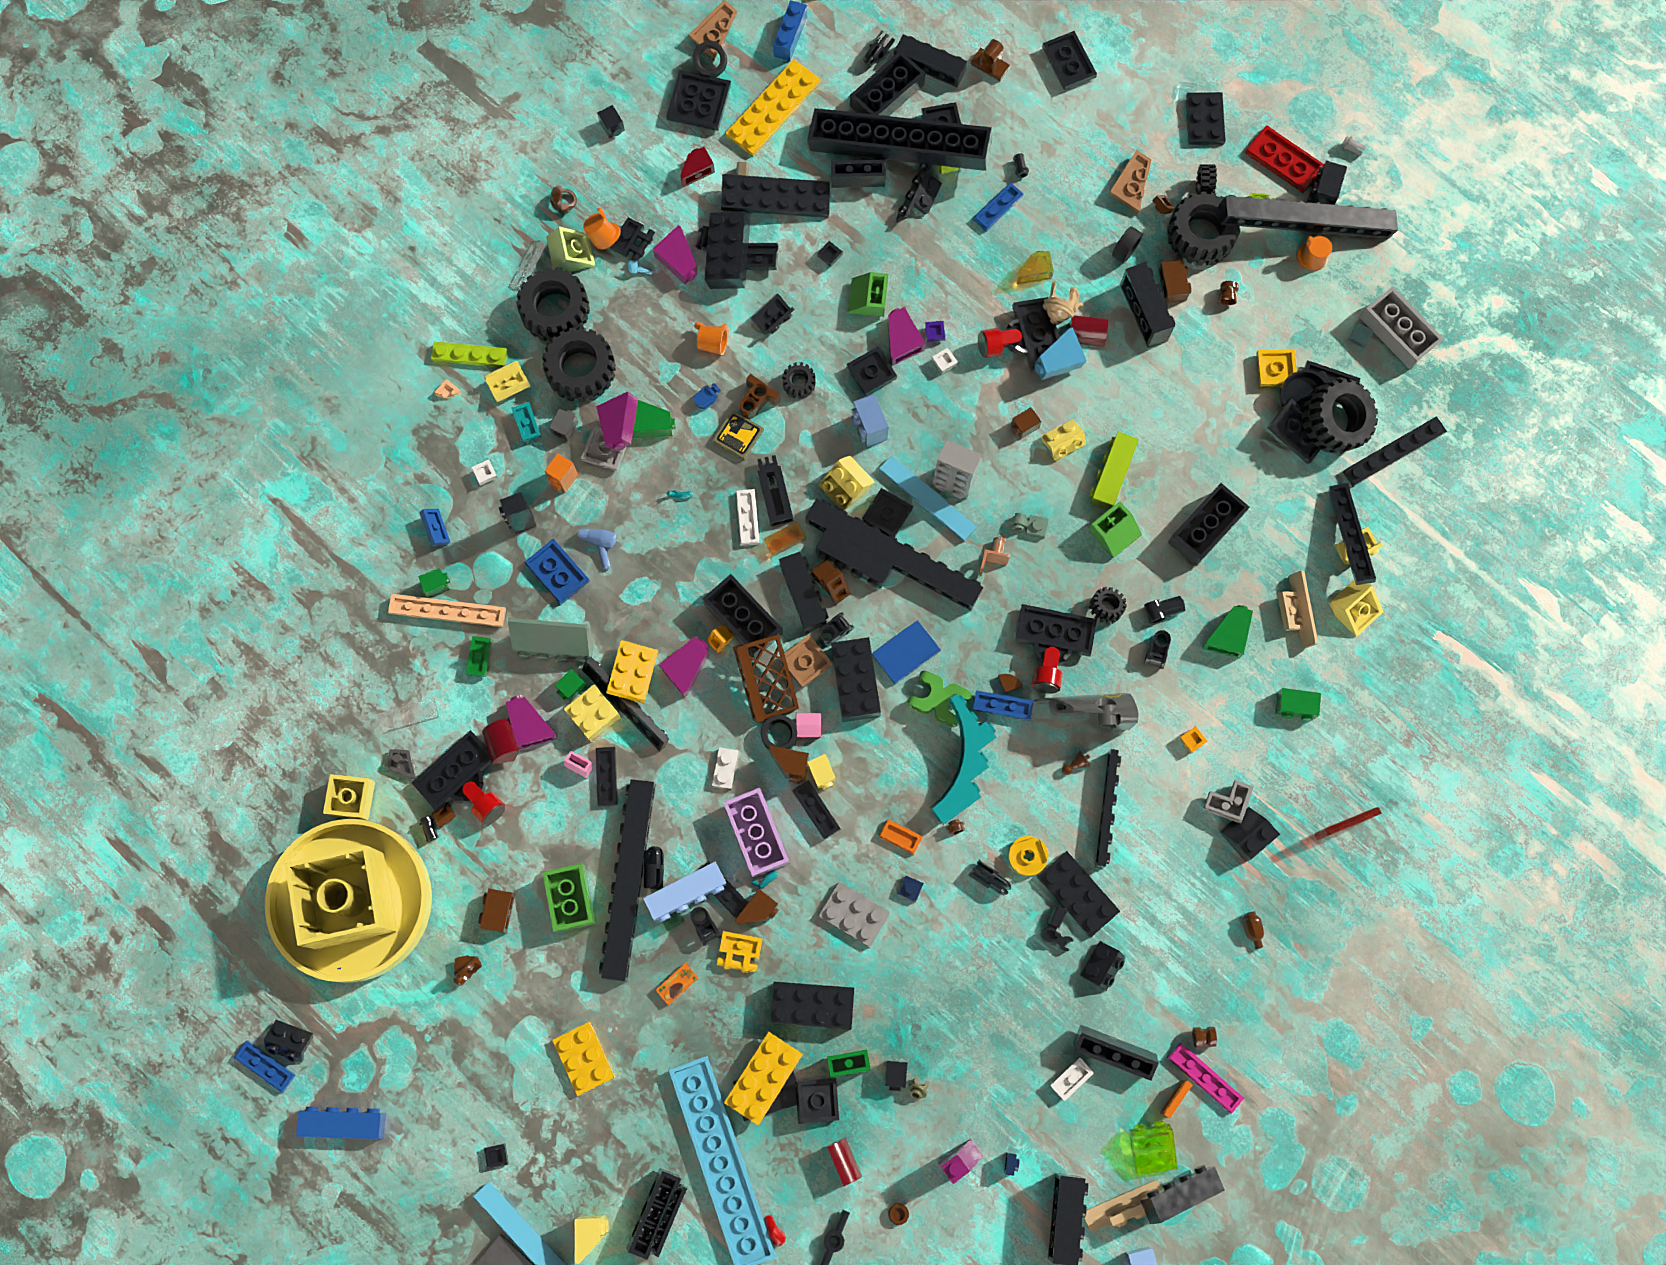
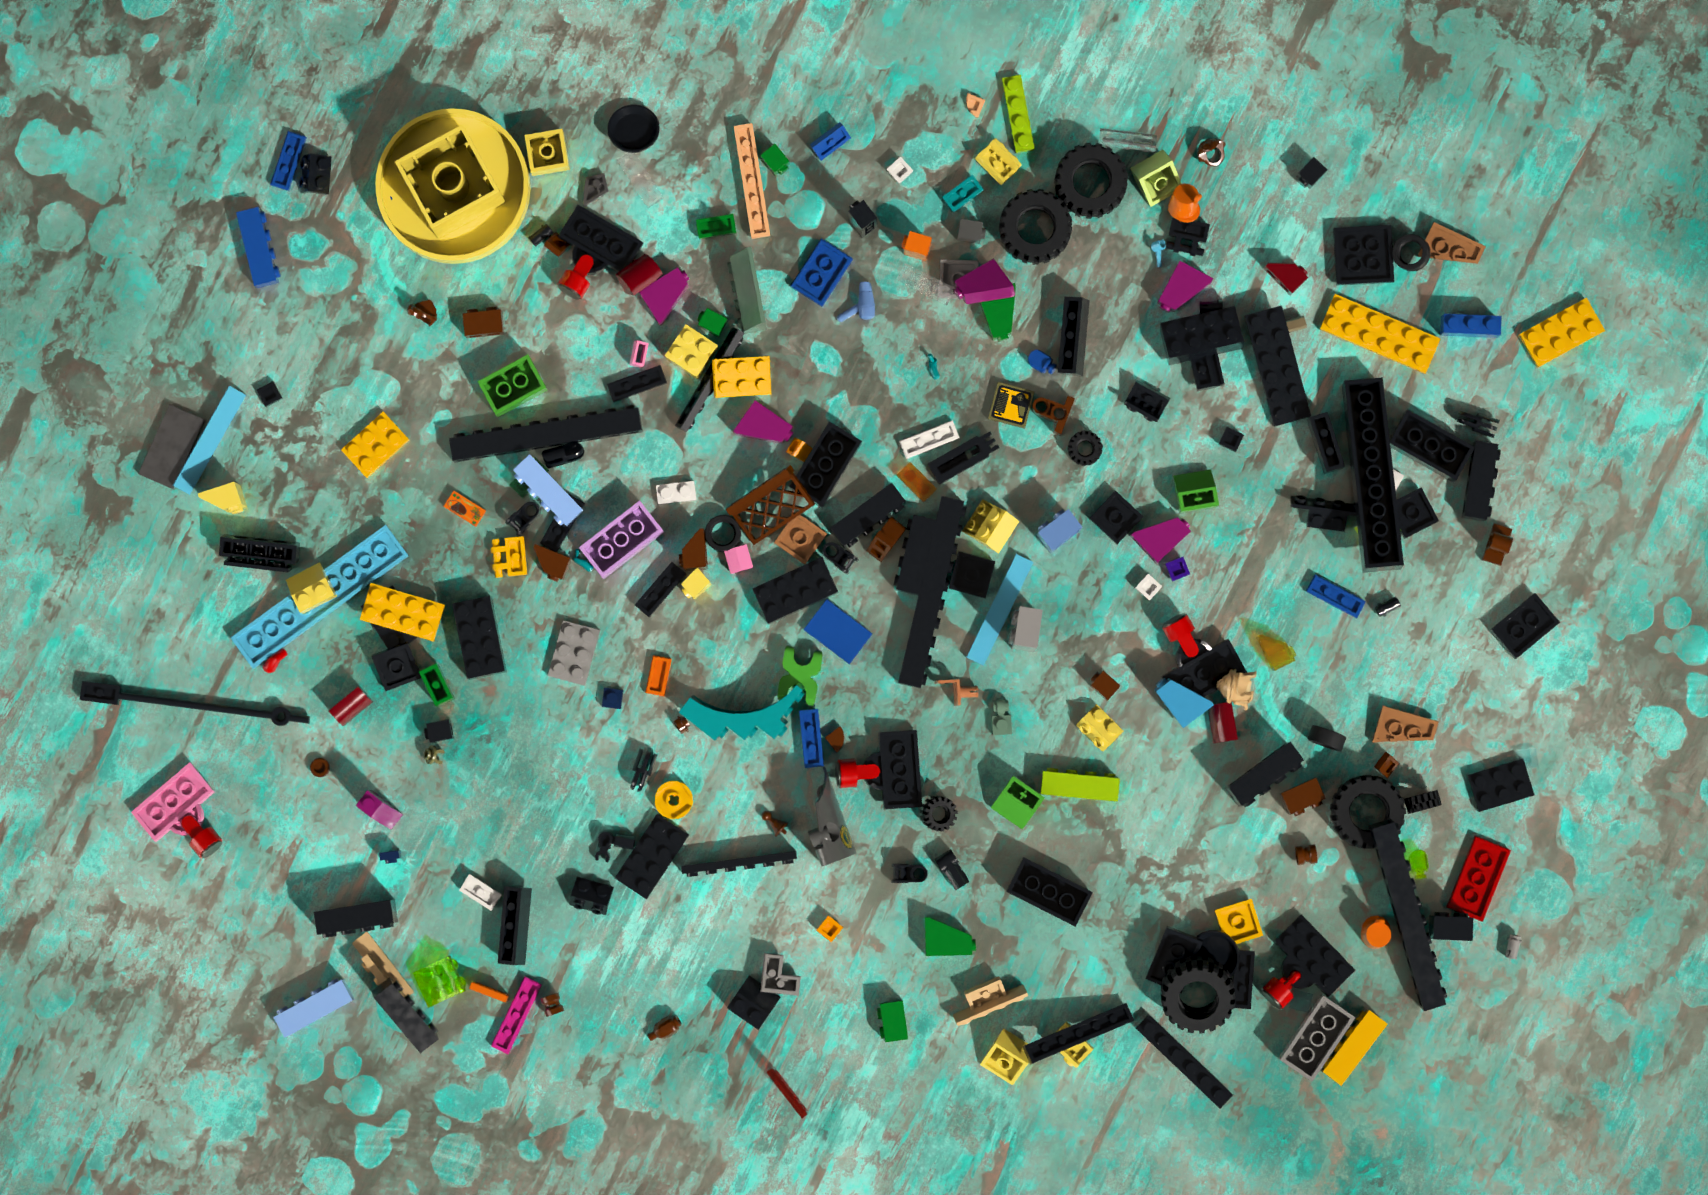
camera: 80 degrees right, 10 degrees up
orange hat [694,322,729,355] -> none
none -> light yellow slope [286,562,337,614]
none -> black piece [607,105,660,153]
none -> clear plate [896,263,955,306]
none -> black brick [1058,296,1090,376]
none -> black plate [1261,914,1355,1009]
none -> yellow brick [1321,1009,1388,1086]

